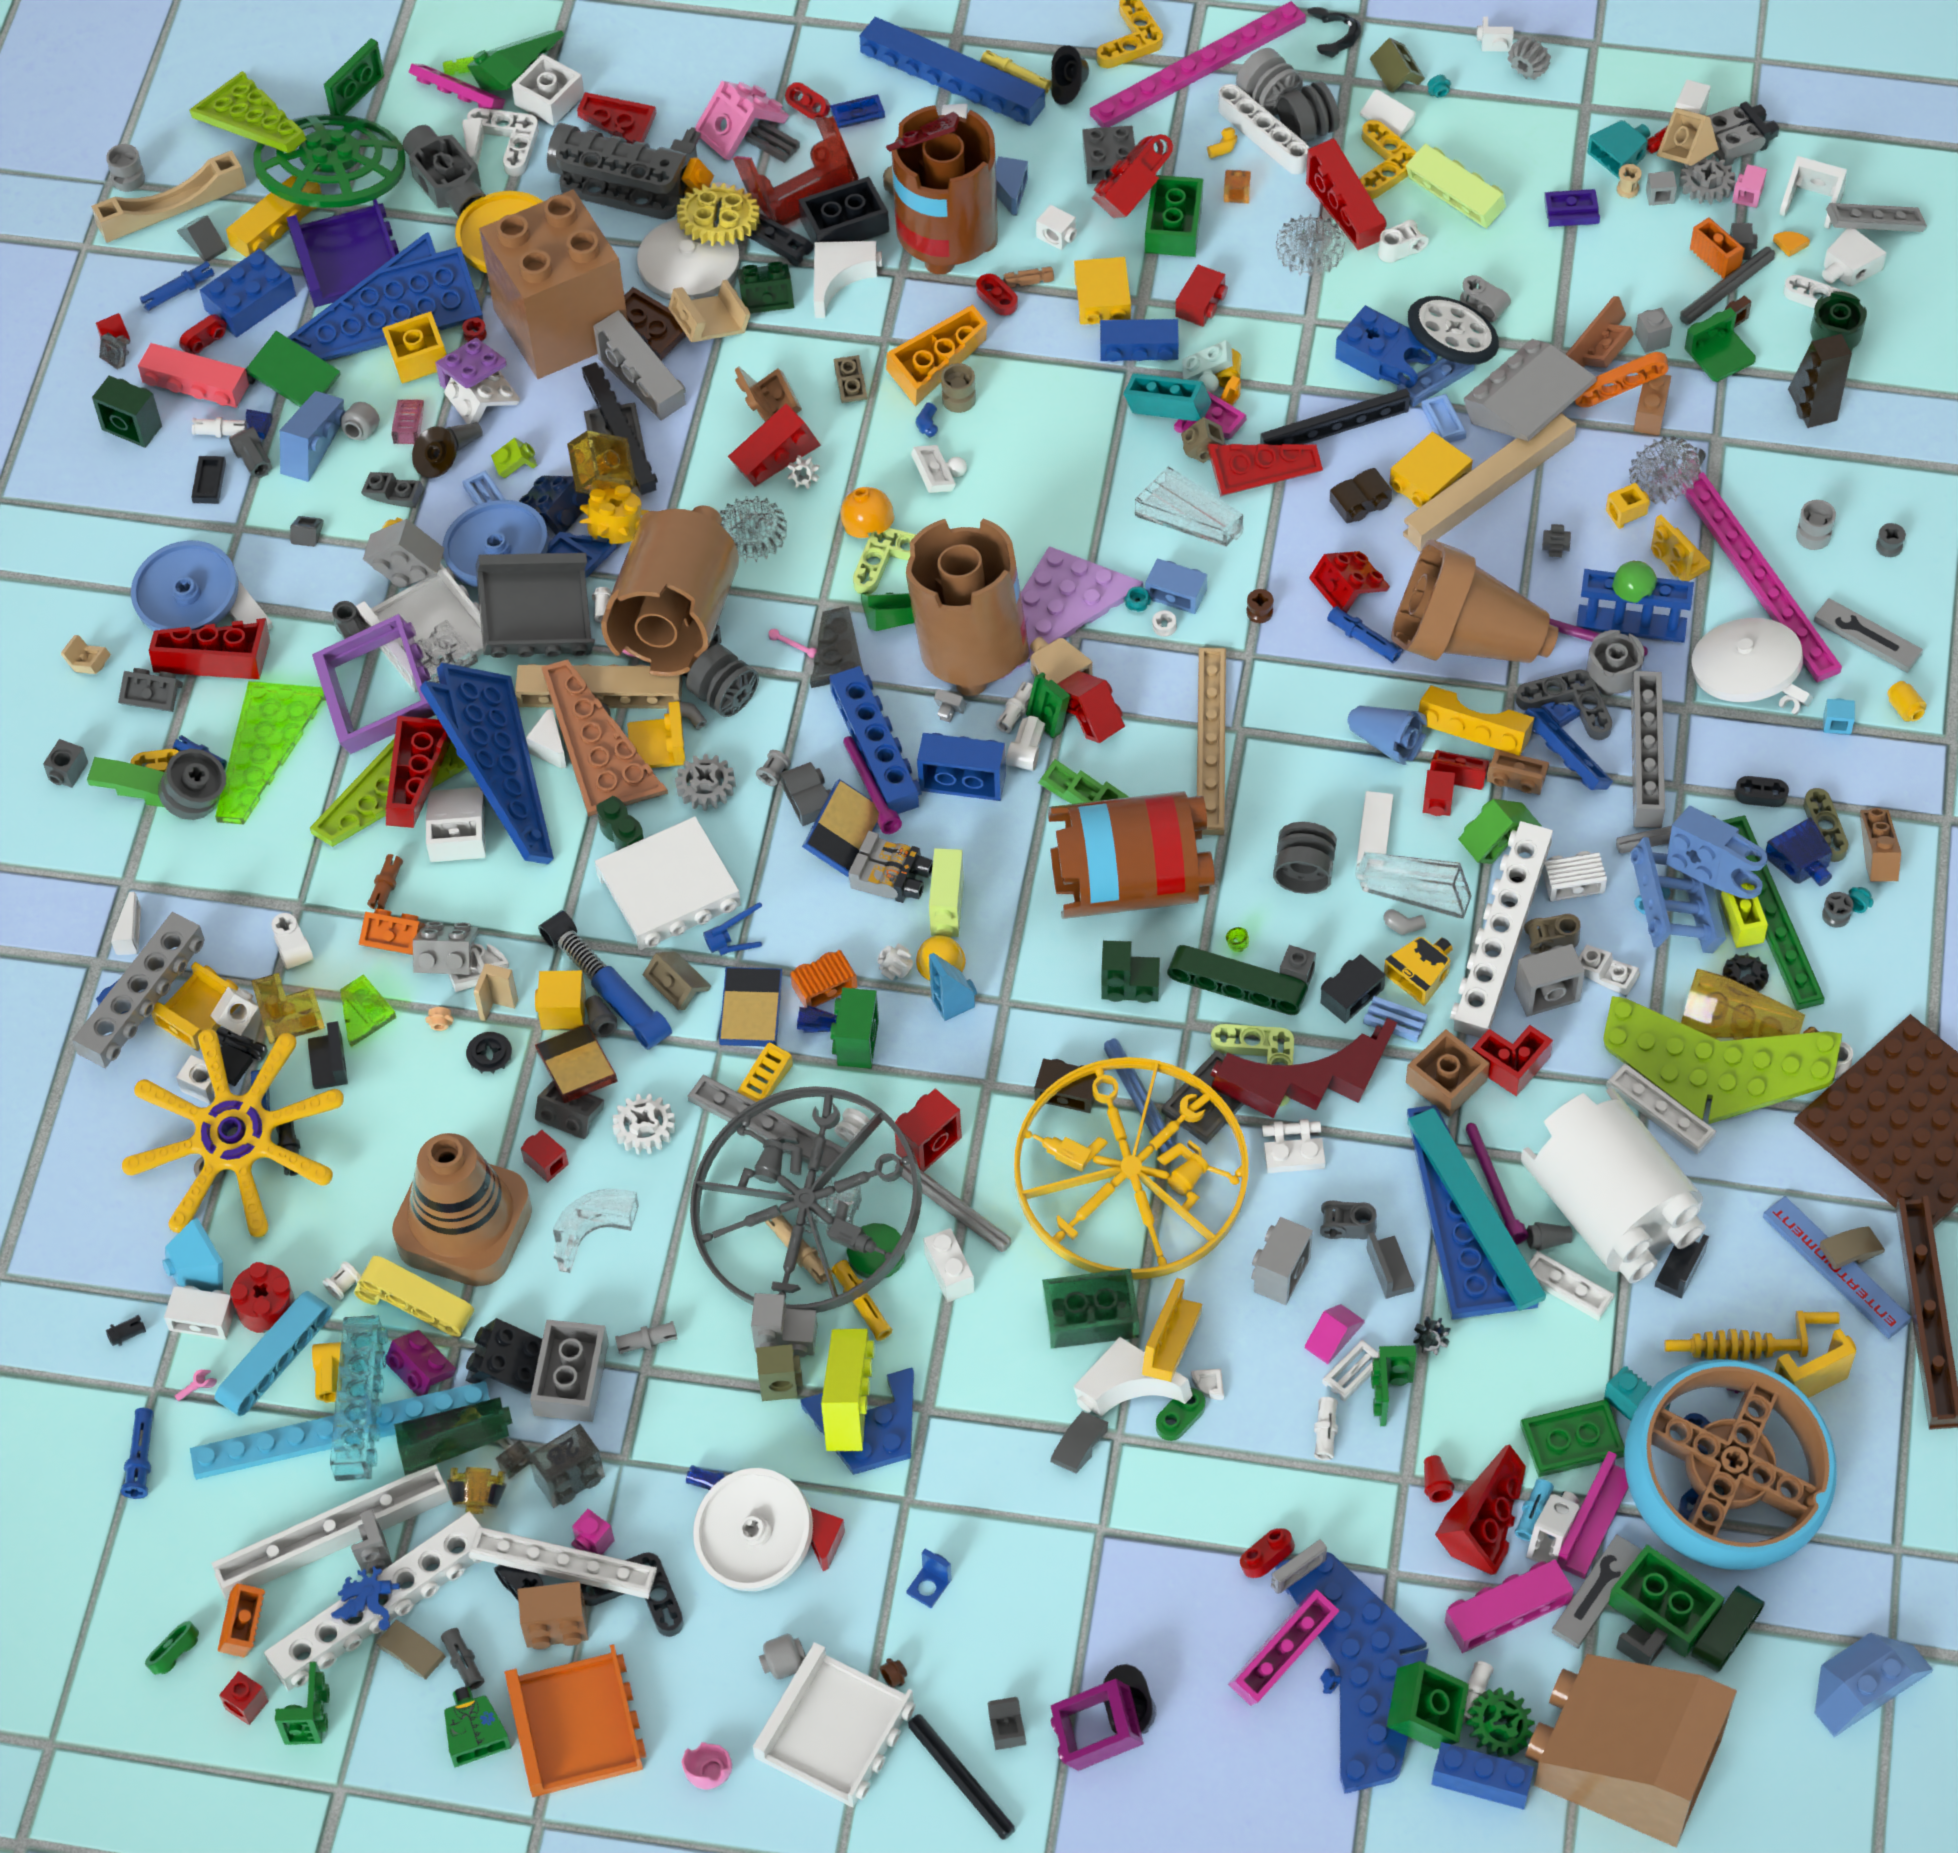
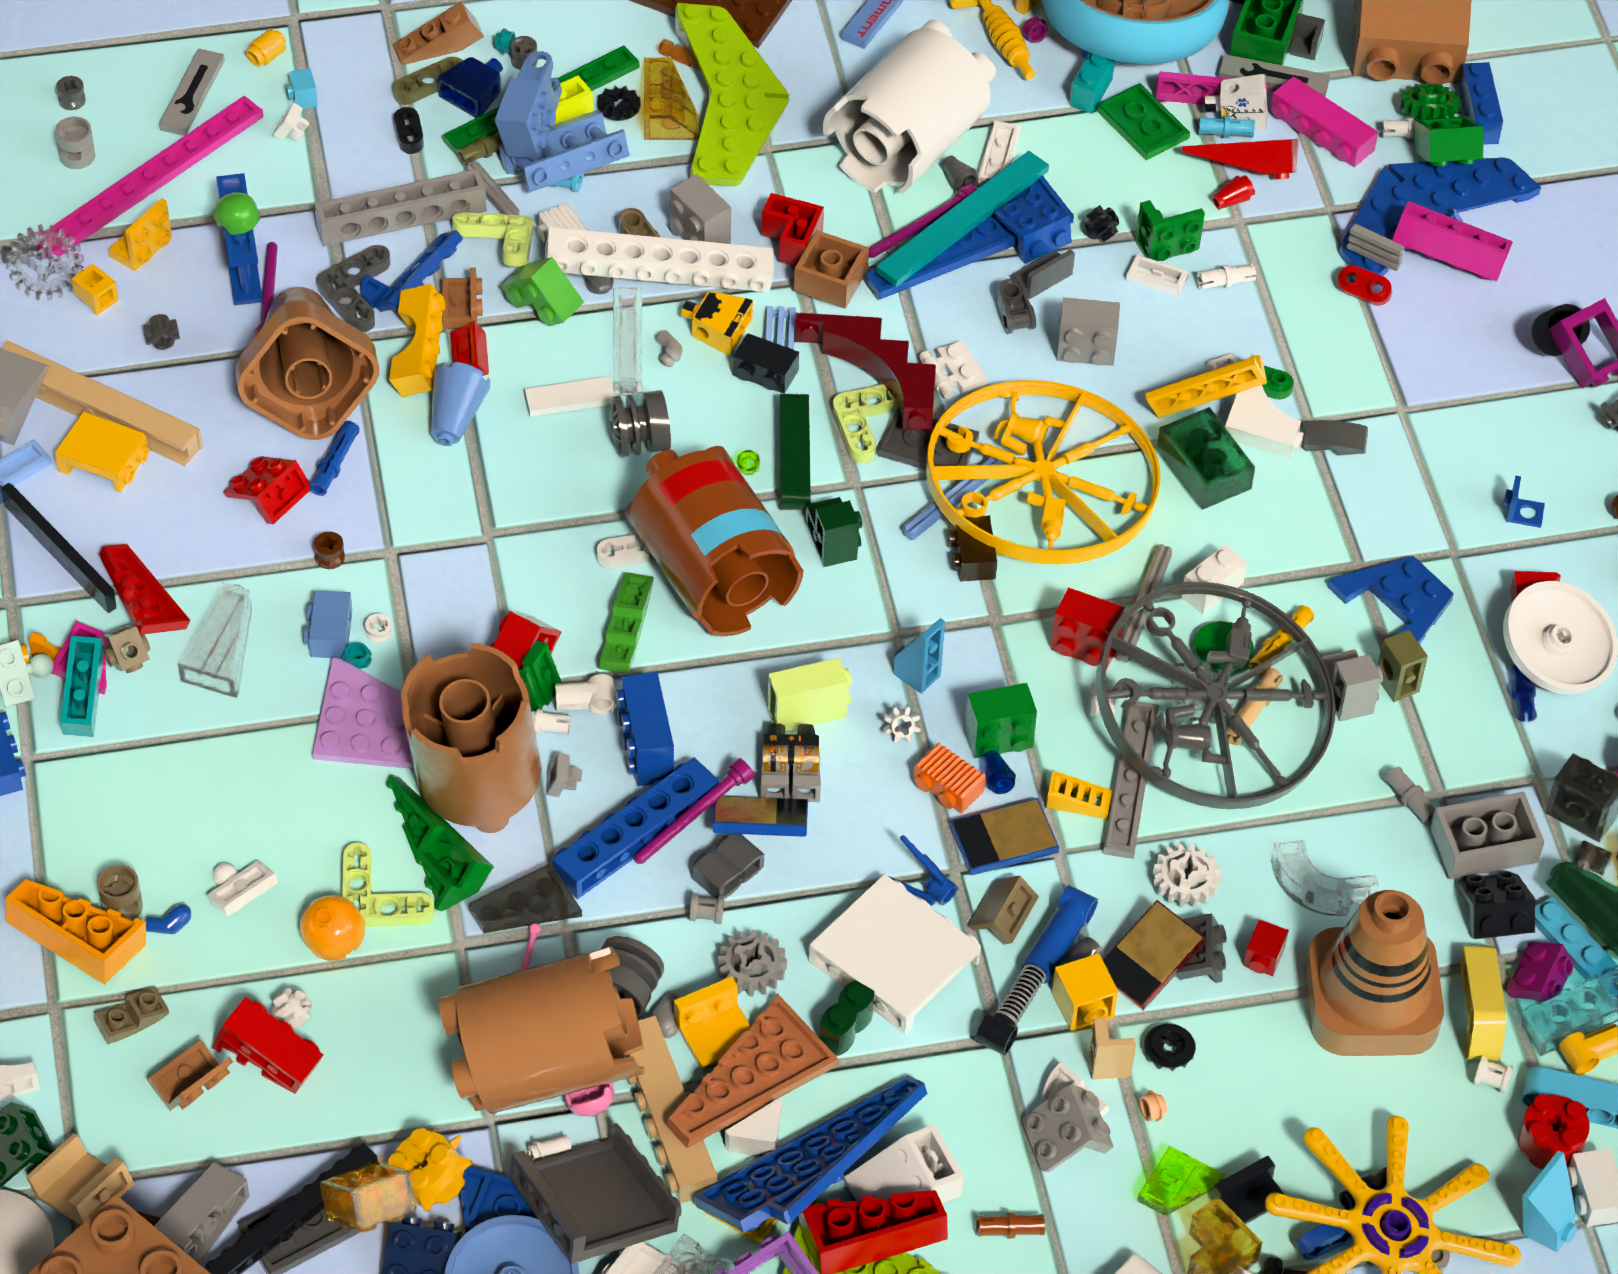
camera: 115 degrees left, 5 degrees down
orange bracket [358,908,425,955] -> none
clear gear [720,496,787,563] -> none
neon yellow wedge [821,1329,875,1451] -> none
yellow helmet [916,935,966,981] -> none
tan tile [1197,648,1226,835] -> none
dark grey brick [1279,945,1316,986] -> none
dark pink slope [1304,1304,1365,1365] -> none
dark brown brick [1330,468,1392,523] -> none
red brick [1422,770,1455,816] -> none
white slope [1579,944,1640,996] -> none
light grey brick [1586,630,1644,696] -> none
white tile [1606,1063,1716,1154] -> none
white dish [1692,618,1803,702] -> none
none -> yellowish green beam [452,212,533,267]
none -> blue bracket [994,191,1072,264]

